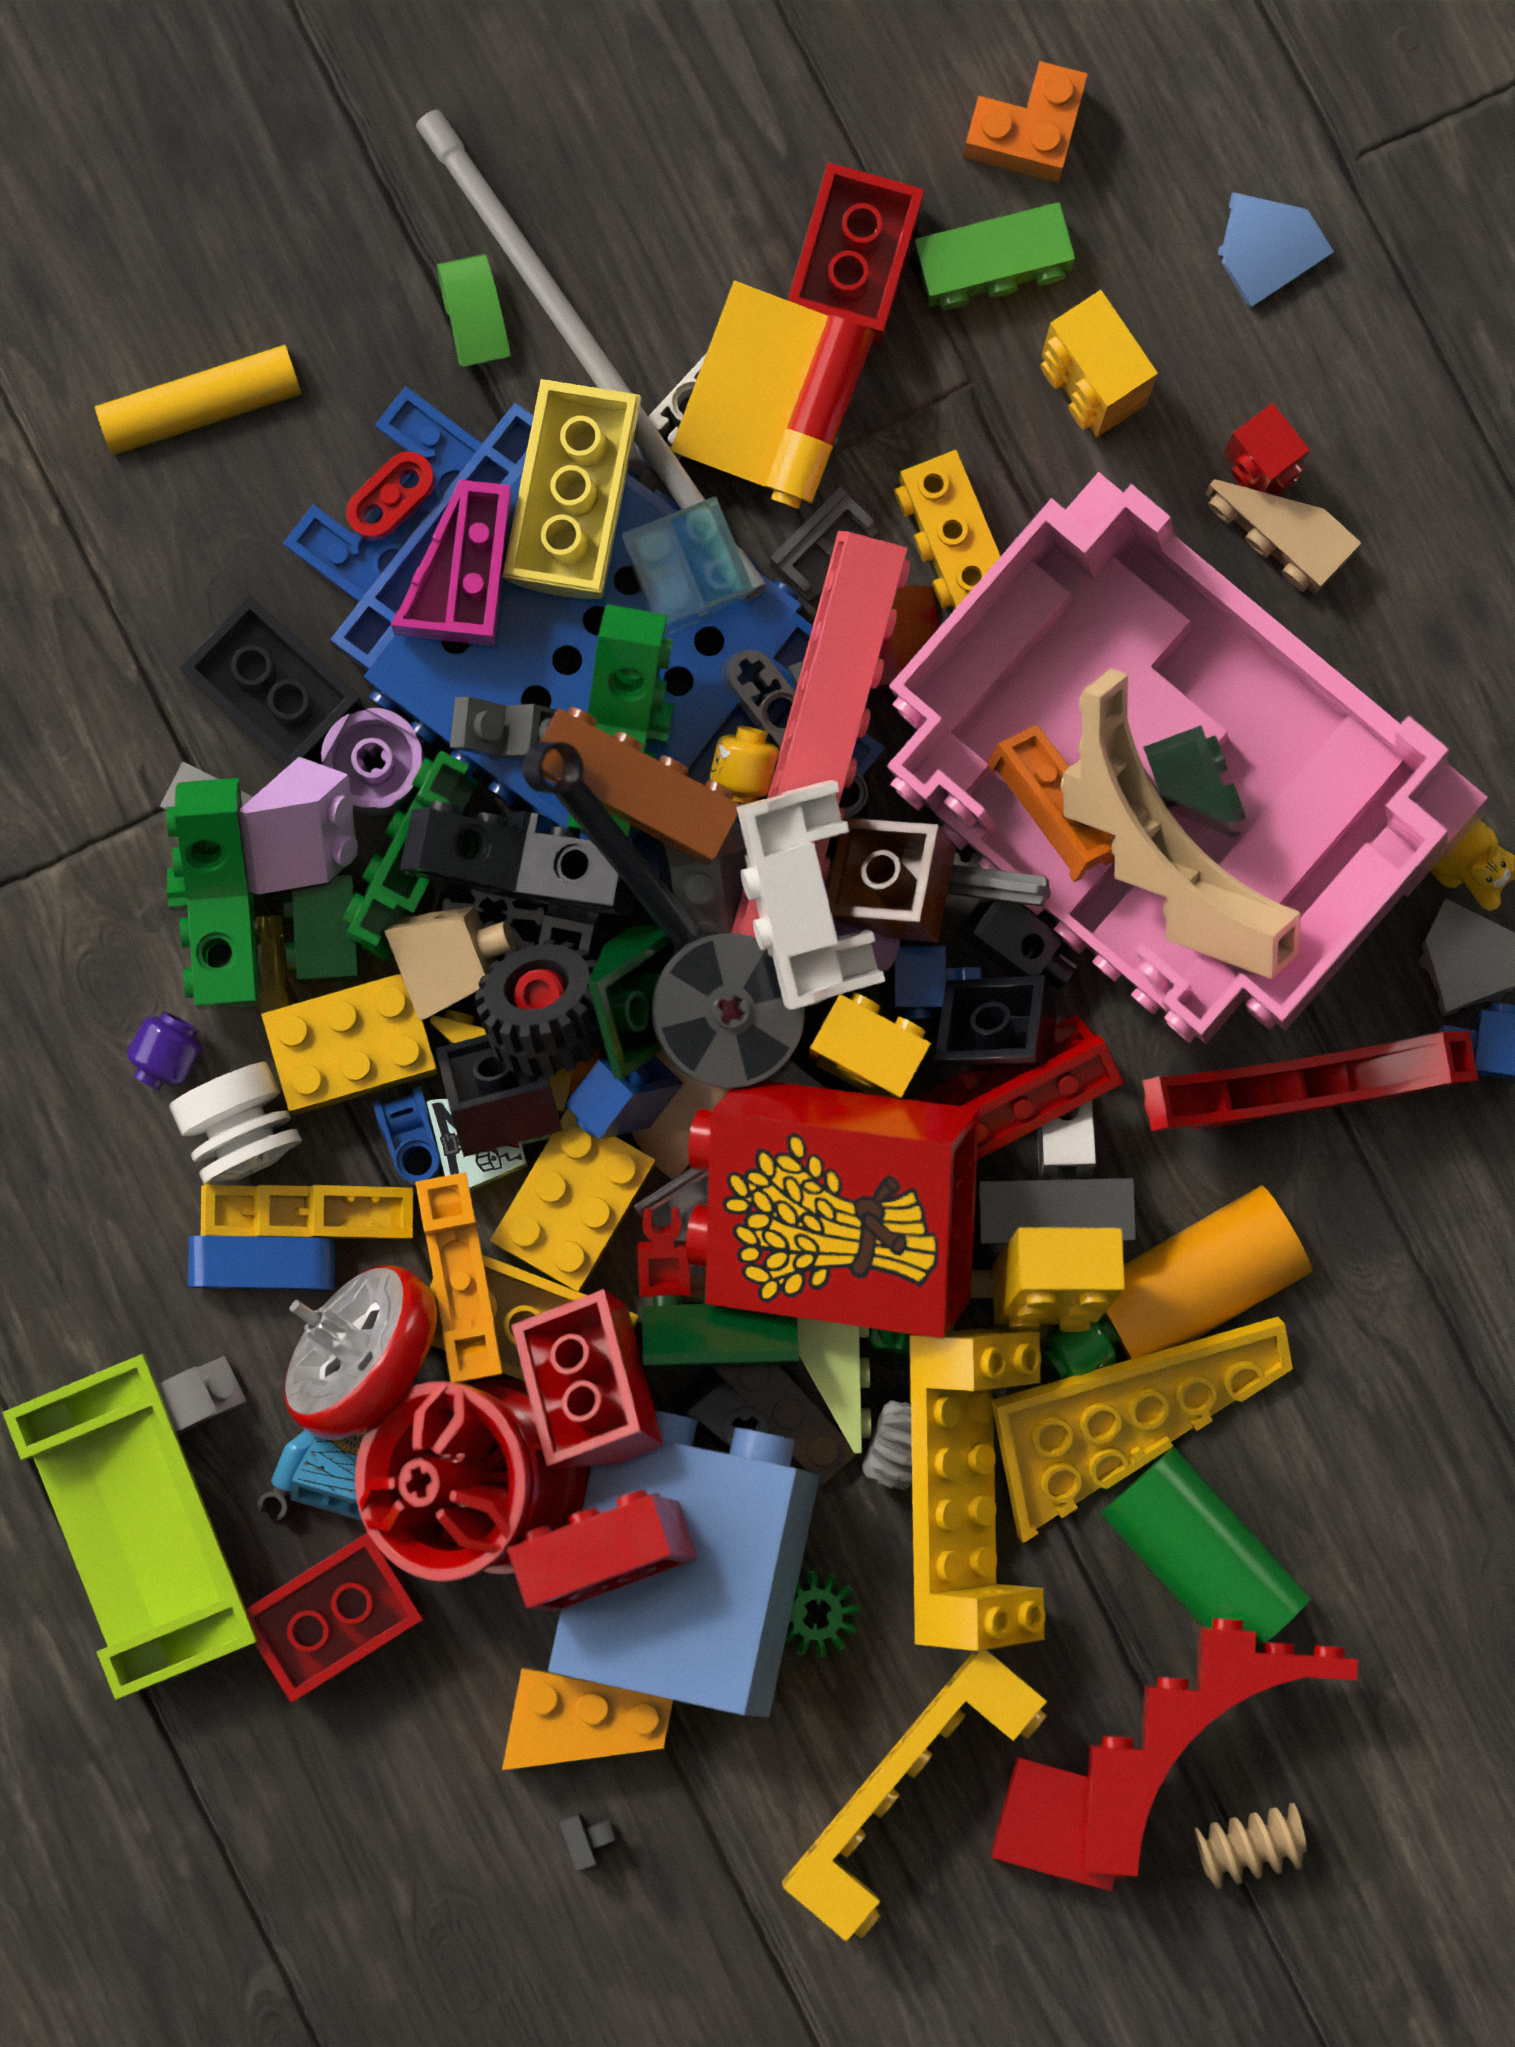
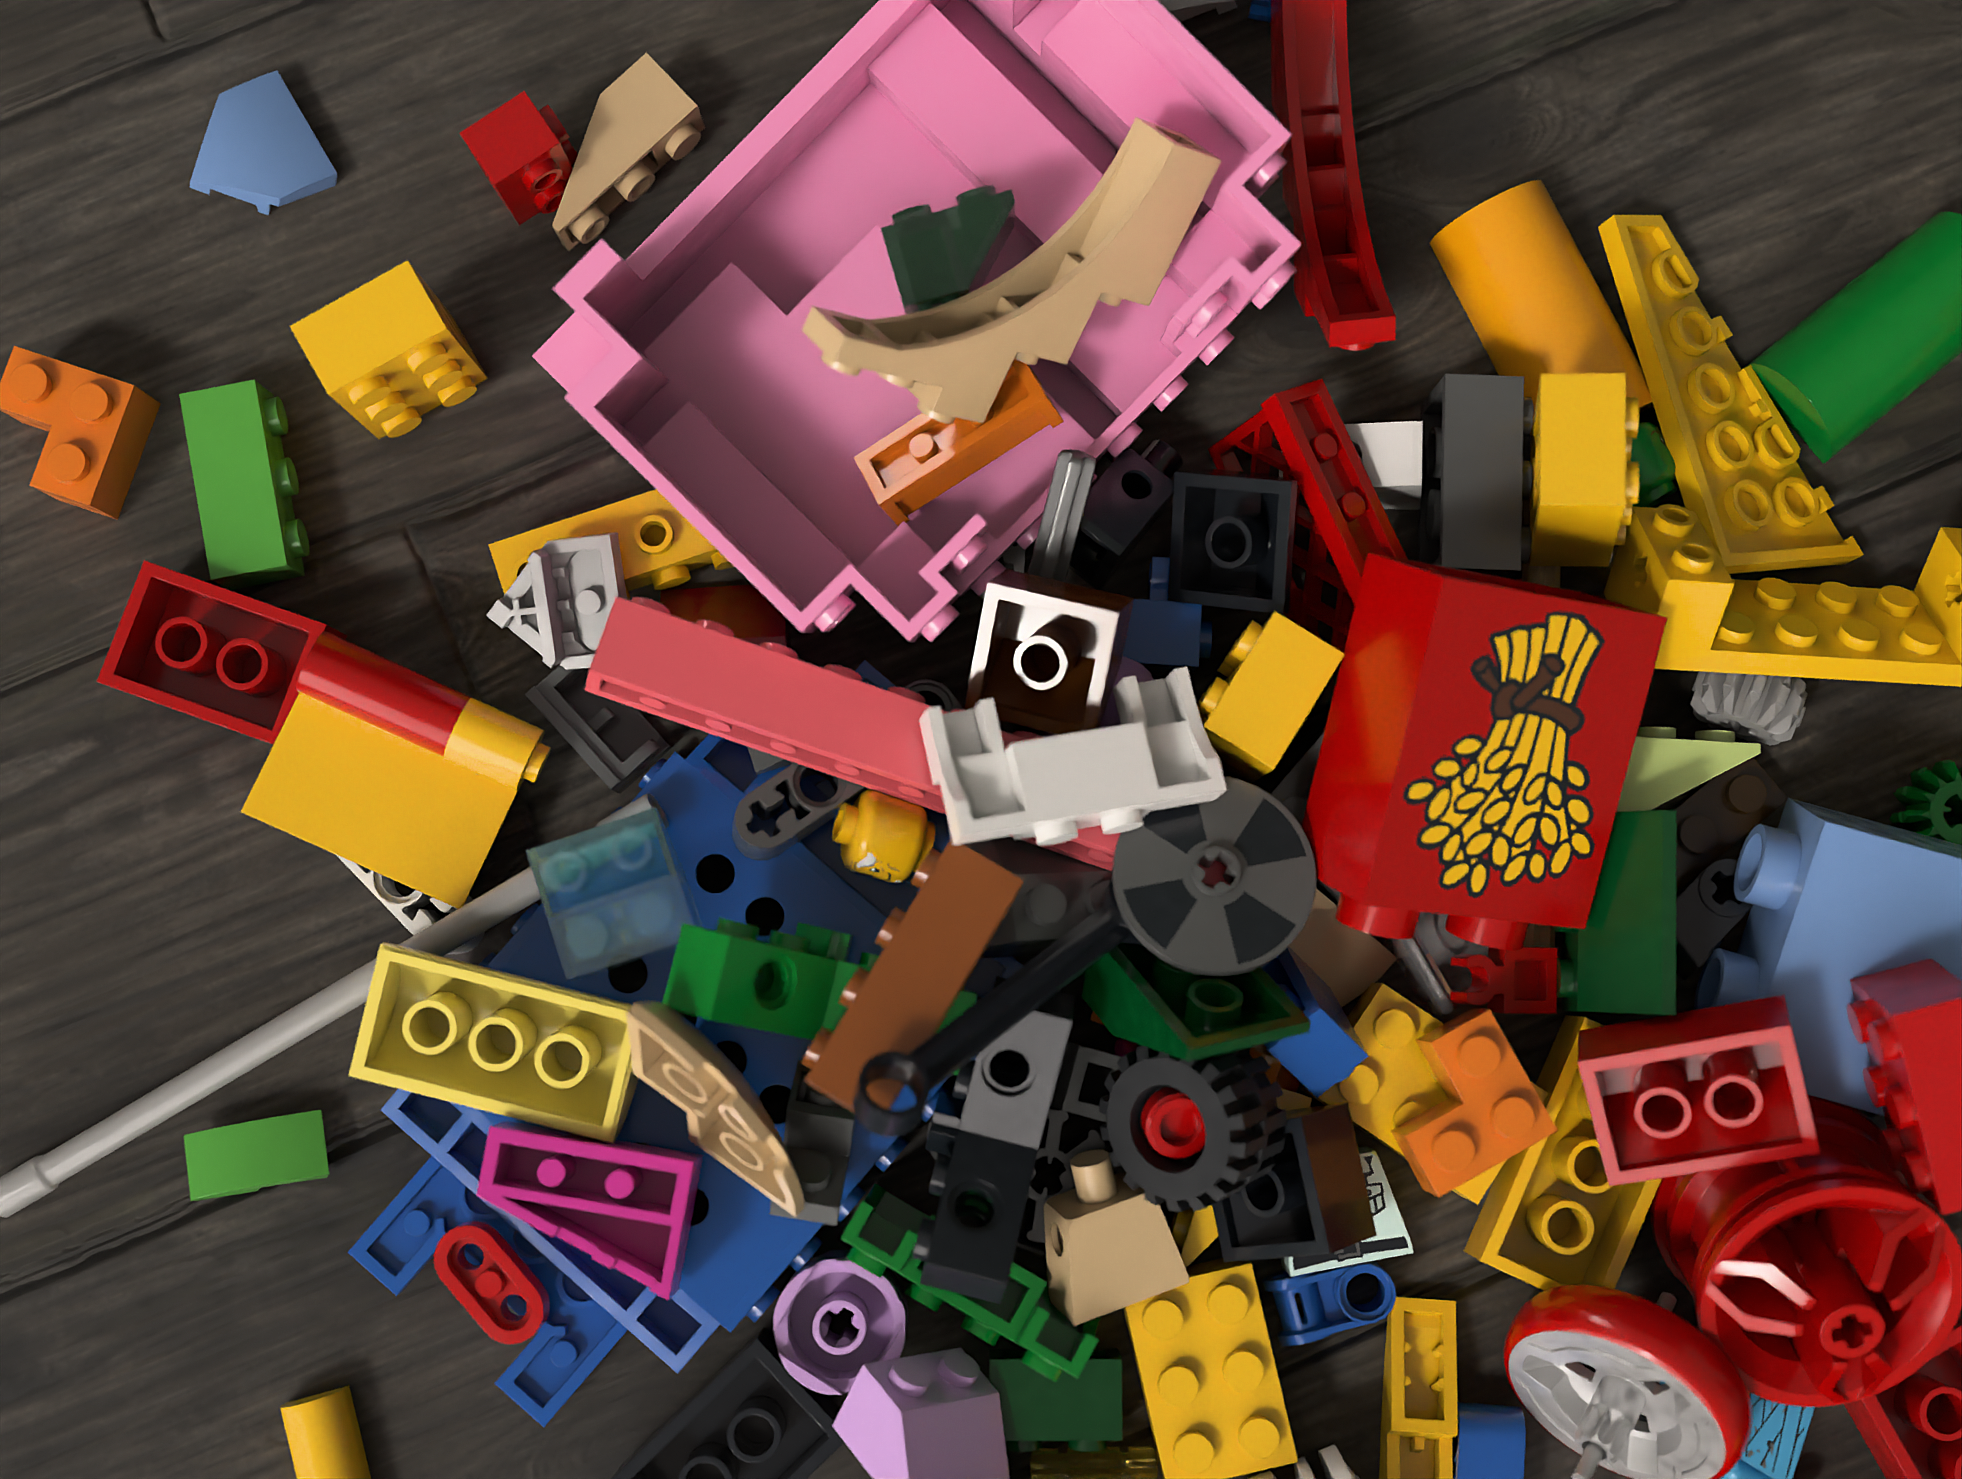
camera: 85 degrees left, 0 degrees up
light orange slope [416,1172,503,1383] -> none
none -> light grey slope [486,532,627,670]
none -> tan brick [626,1001,805,1217]
none -> orange brick [1390,1008,1558,1197]

